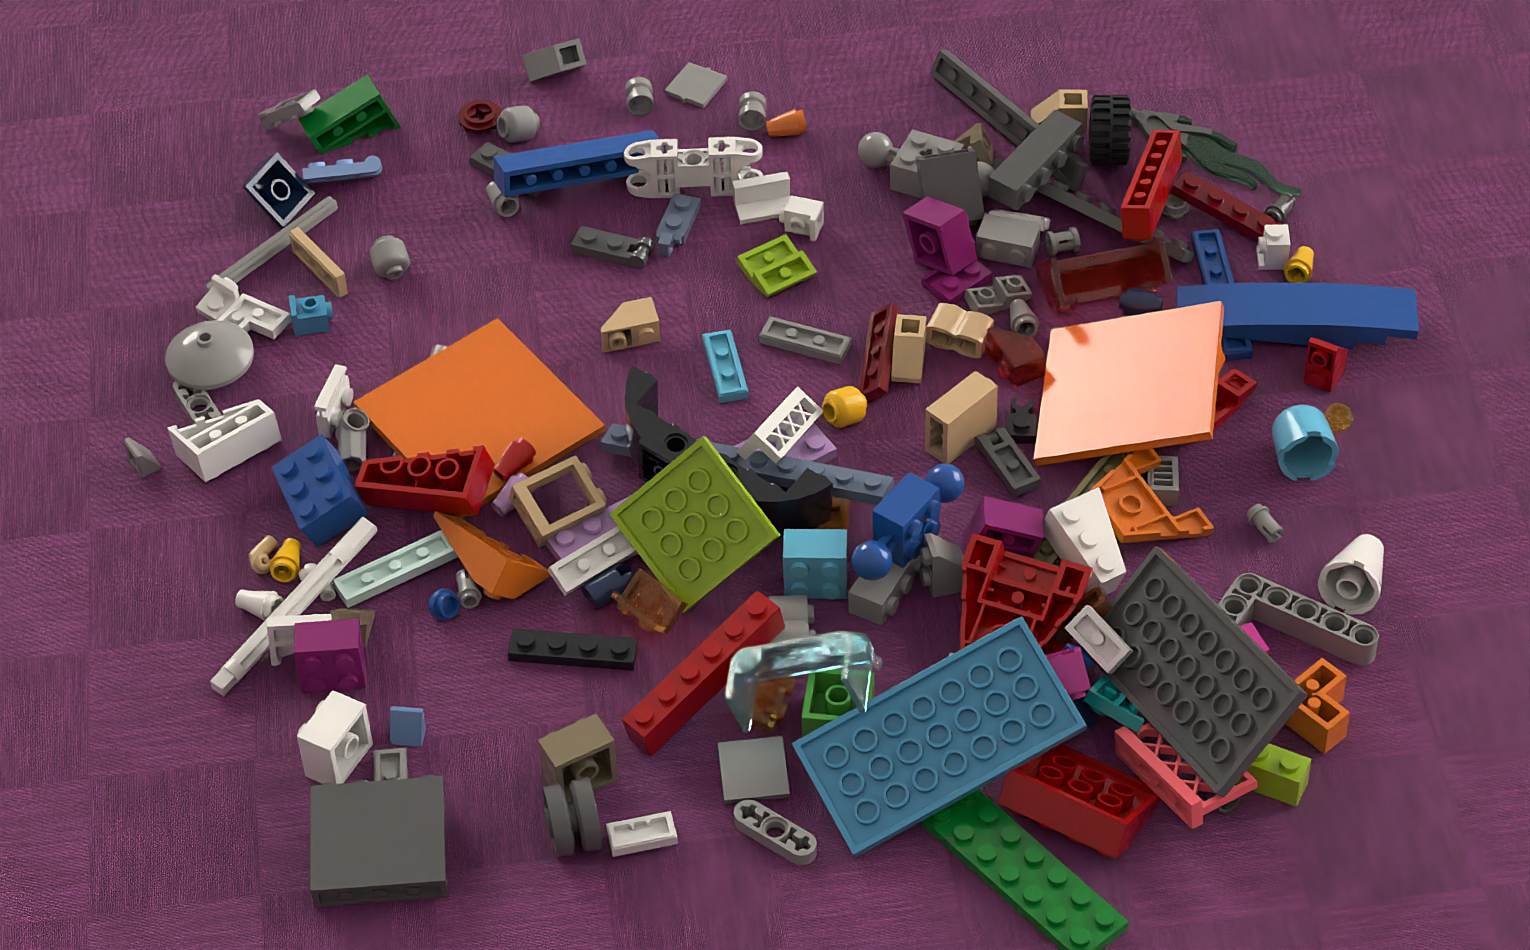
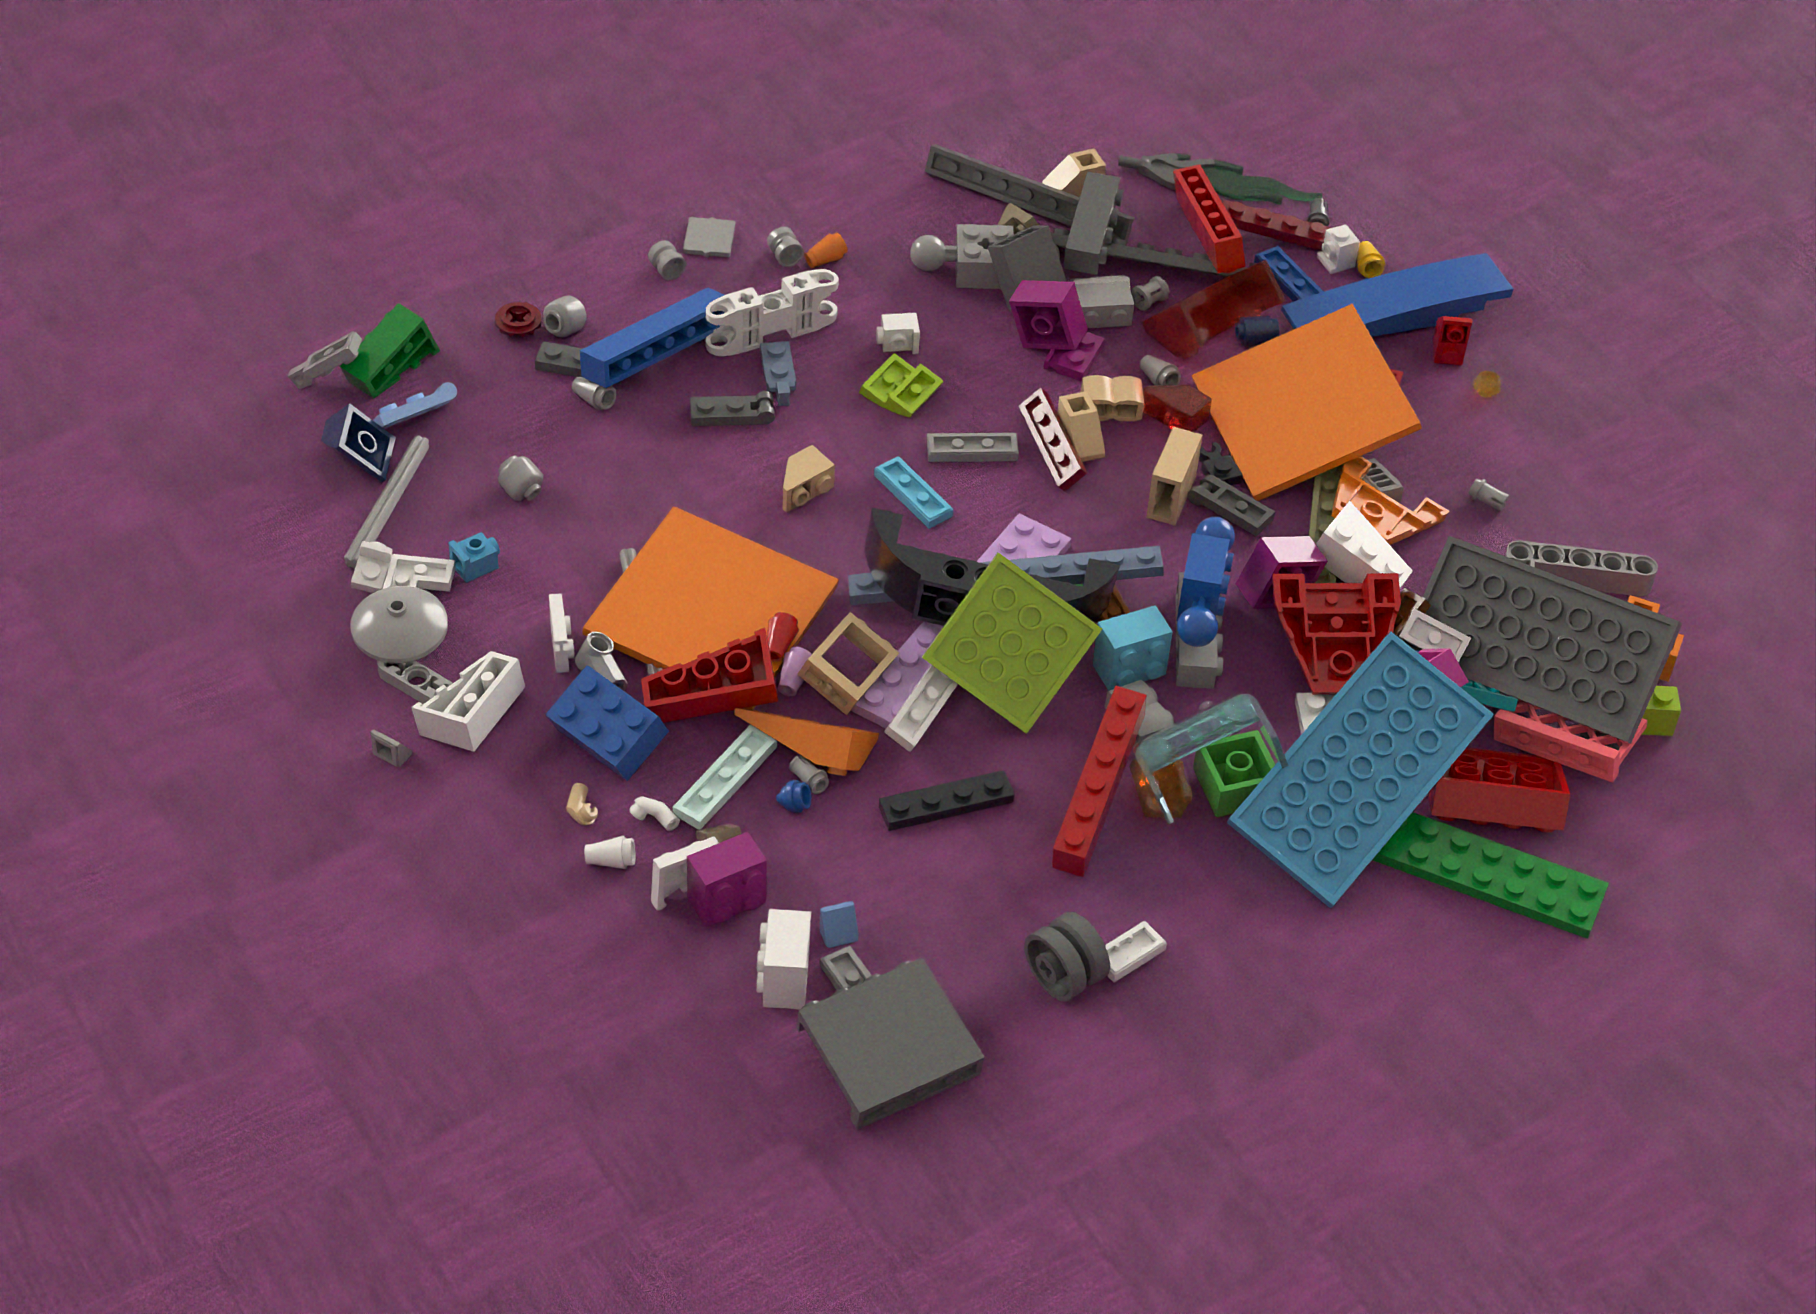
camera: 30 degrees left, 0 degrees up
white piece [210,517,378,697] -> none
yellow cone [269,538,301,582] -> none
tan tile [289,227,348,298] -> none
light grey slope [522,38,587,82] -> none
dark tan brick [538,714,618,803] -> none
dark blue piece [581,563,638,611] -> none
clear orange bracket [610,568,688,635] -> none
light grey slope [717,736,790,804] -> none
white panel [732,172,790,225] -> none
light grey beam [734,800,817,865] -> none
white fence [737,386,823,464] -> none
yellow head [821,386,867,428] -> none
light grey slope [920,533,964,598] -> none
light grey slope [964,275,1032,315] -> none
black tyre [1089,95,1131,165] -> none
medium azure cylinder [1272,404,1339,481] -> none
white cone [1317,534,1384,615] -> none

